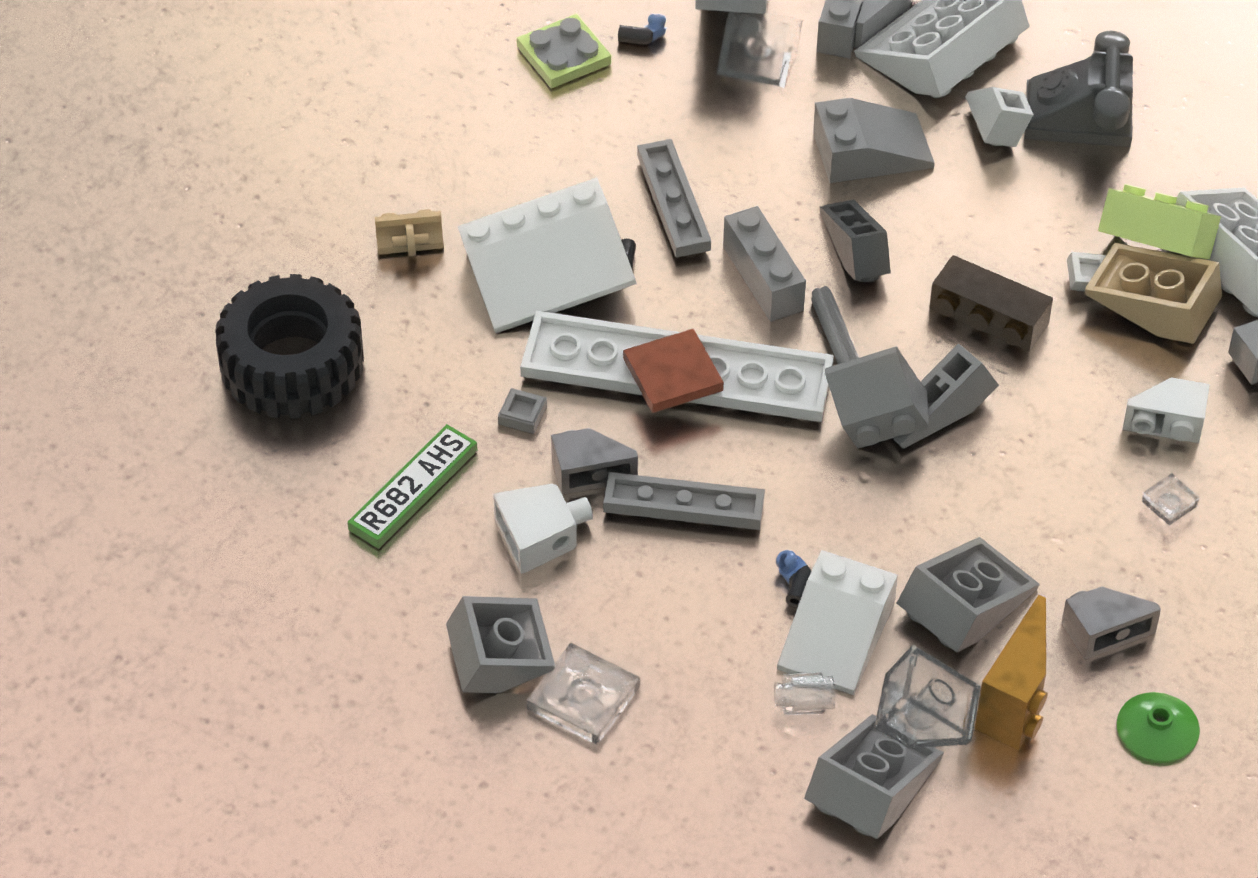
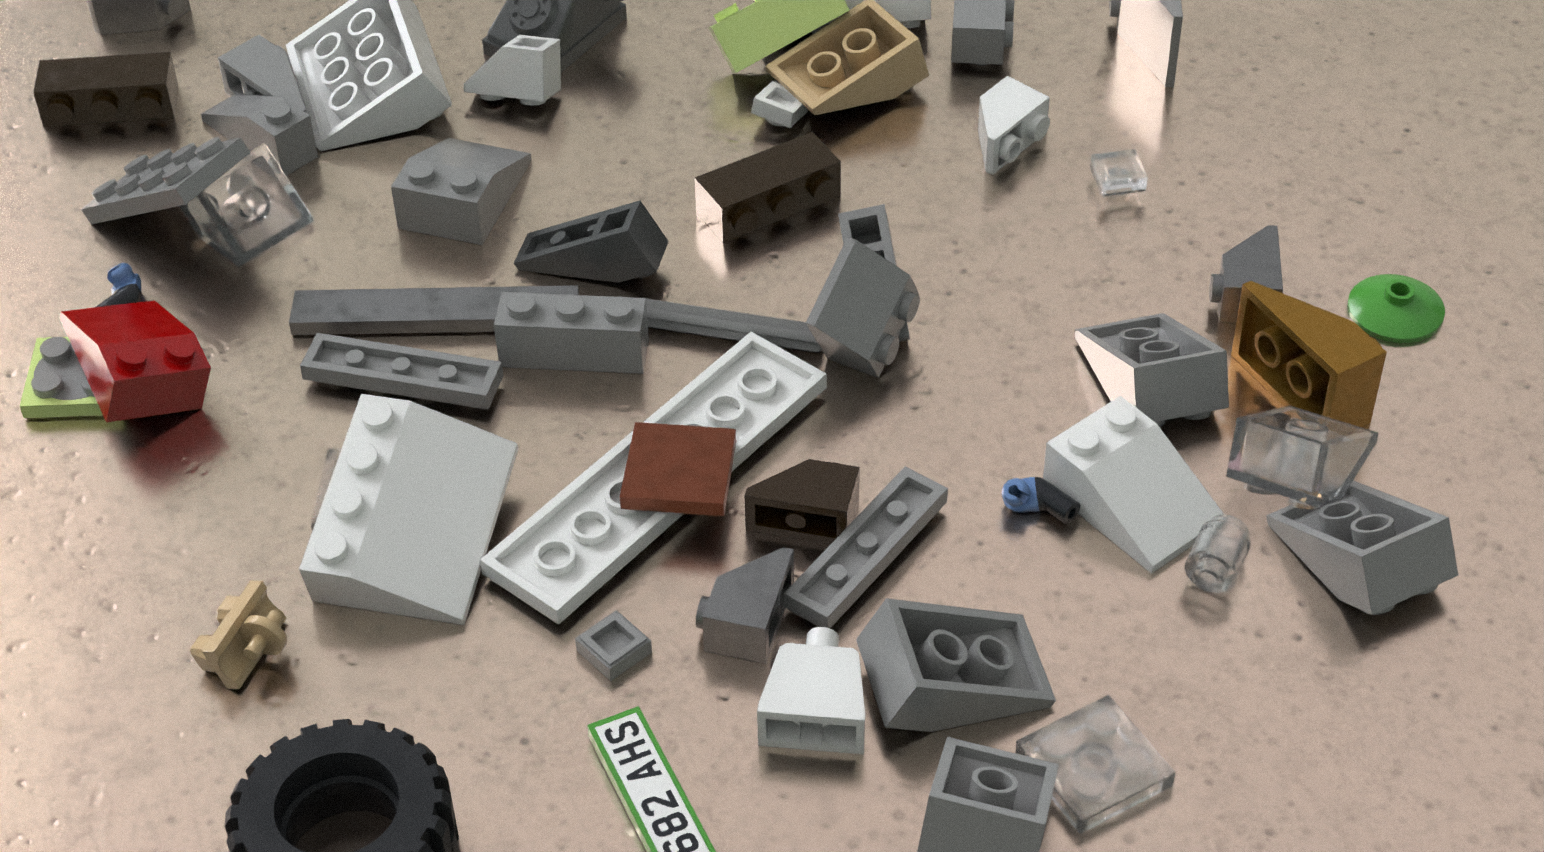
camera: 60 degrees left, 5 degrees down
none -> red slope [60,300,211,423]
none -> flat silver tile [289,285,579,335]
none -> dark brown slope [744,459,860,544]
none -> light grey slope [856,598,1056,732]

